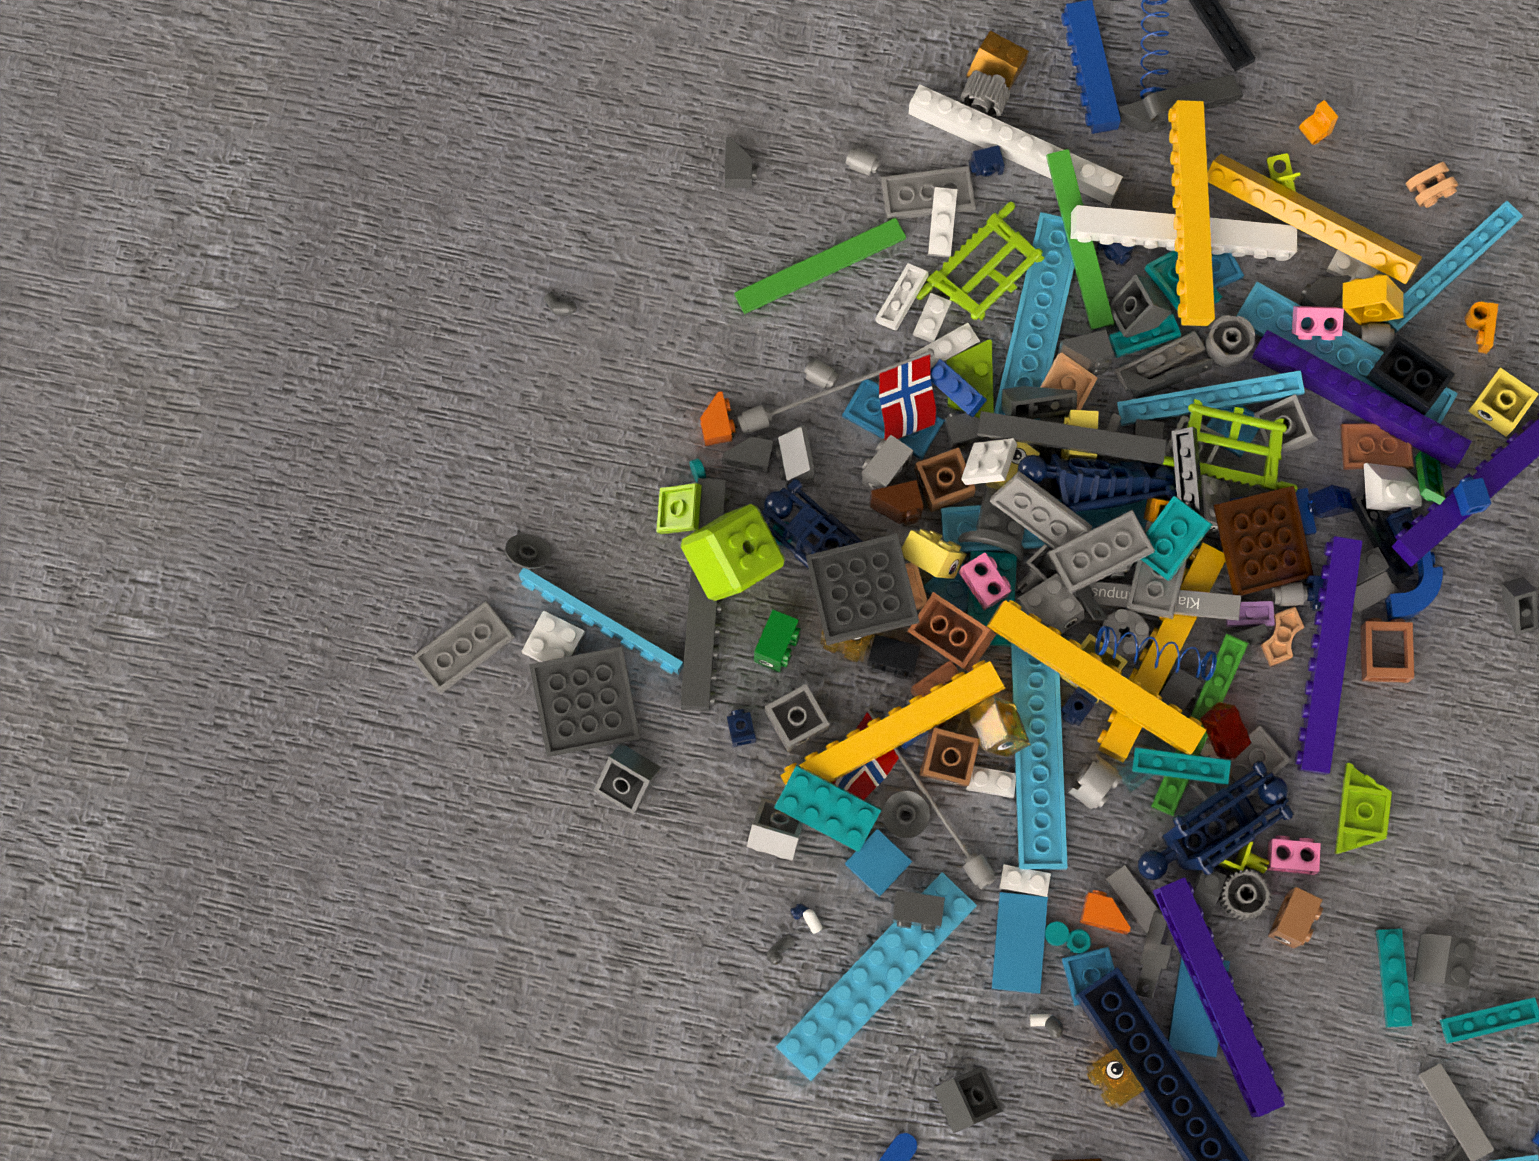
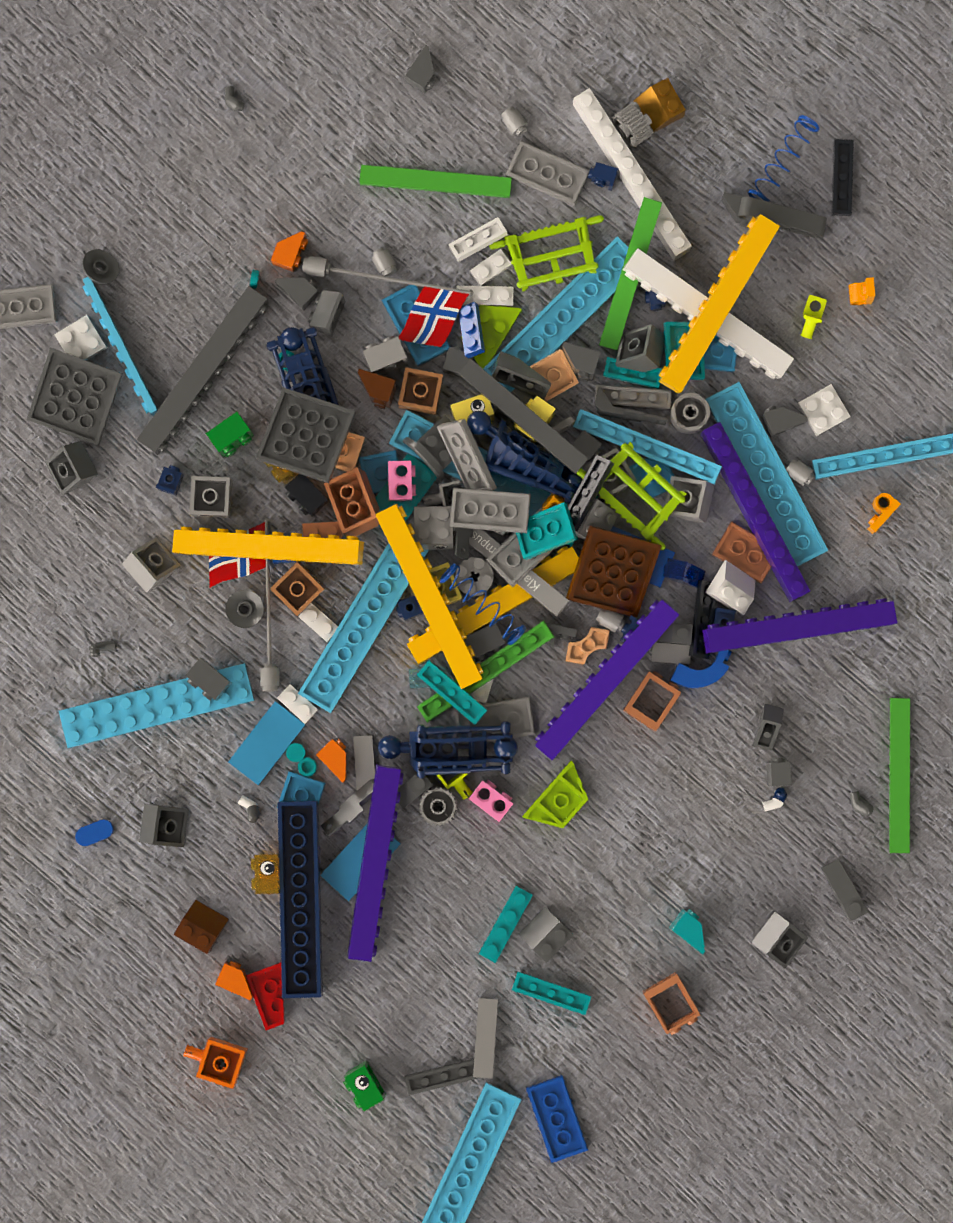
camera: 40 degrees right, 10 degrees up
lime tile [656,483,702,534] -> none
lime plate [681,504,785,601] -> none
teal plate [774,764,881,852] -> none
white arm [790,904,823,934] -> none
dark azure tile [845,829,912,897] -> none
light yellow brick [901,529,967,579] -> none
white plate [928,187,957,257] -> none
white plate [961,438,1017,485] -> none
clear yellow brick [968,695,1031,757] -> none
blue brick [1061,0,1121,134] -> none
light grey brick [1067,754,1122,809] -> none
clear red brick [1200,702,1252,760] -> none
yellow brick [1207,154,1422,284] -> none
lavender plate [1226,601,1275,627] -> none
medium nougat brick [1268,887,1323,949] -> none
bright pink brick [1292,306,1344,340] -> none
yellow brick [1343,274,1403,325] -> none
black brick [1366,334,1455,415] -> none
light nougat brick [1406,162,1459,208] -> none
green plate [1415,451,1445,505] -> none
blue brick [1453,477,1492,516] -> none
light yellow brick [1468,368,1539,437] -> none

